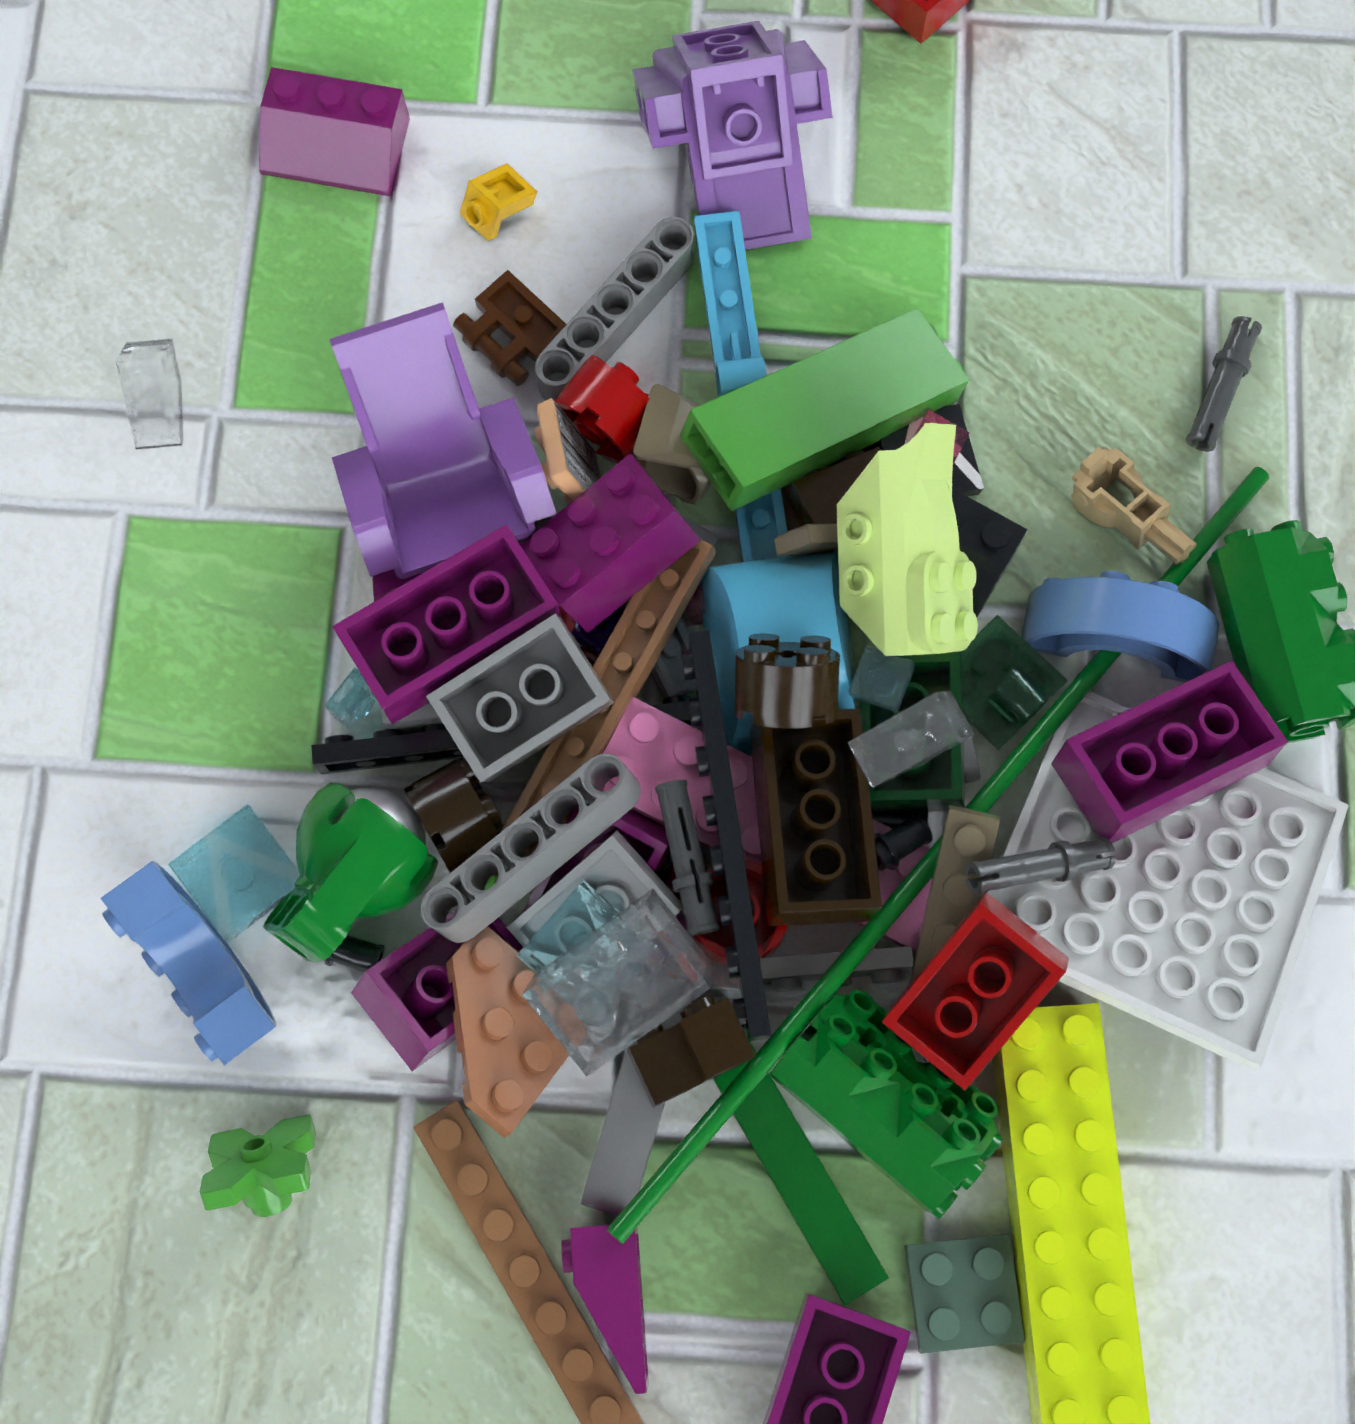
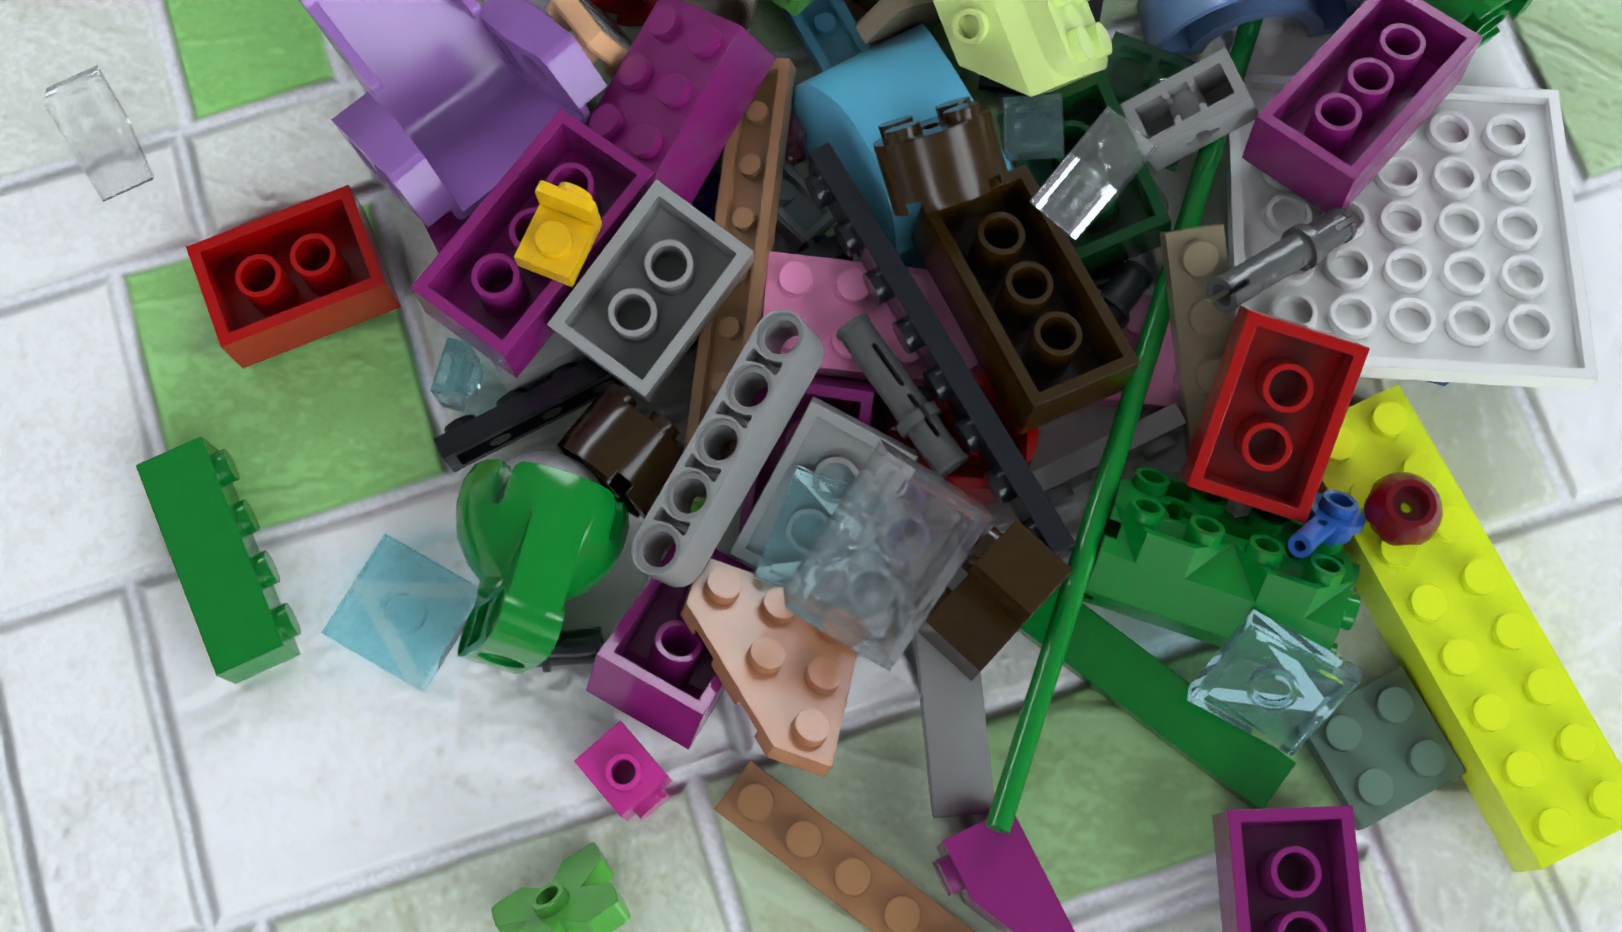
camera: 20 degrees left, 0 degrees up
medium blue brick [100,861,276,1065] -> none
none -> green brick [136,436,301,684]
none -> red brick [186,185,401,368]
none -> yellow bracket [514,180,603,287]
none -> dark pink brick [574,721,672,821]
none -> light grey brick [1120,47,1259,172]
none -> clear light blue tile [1187,609,1362,756]
none -> blue plate [1288,490,1366,558]
none -> dark red plate [1364,472,1443,546]

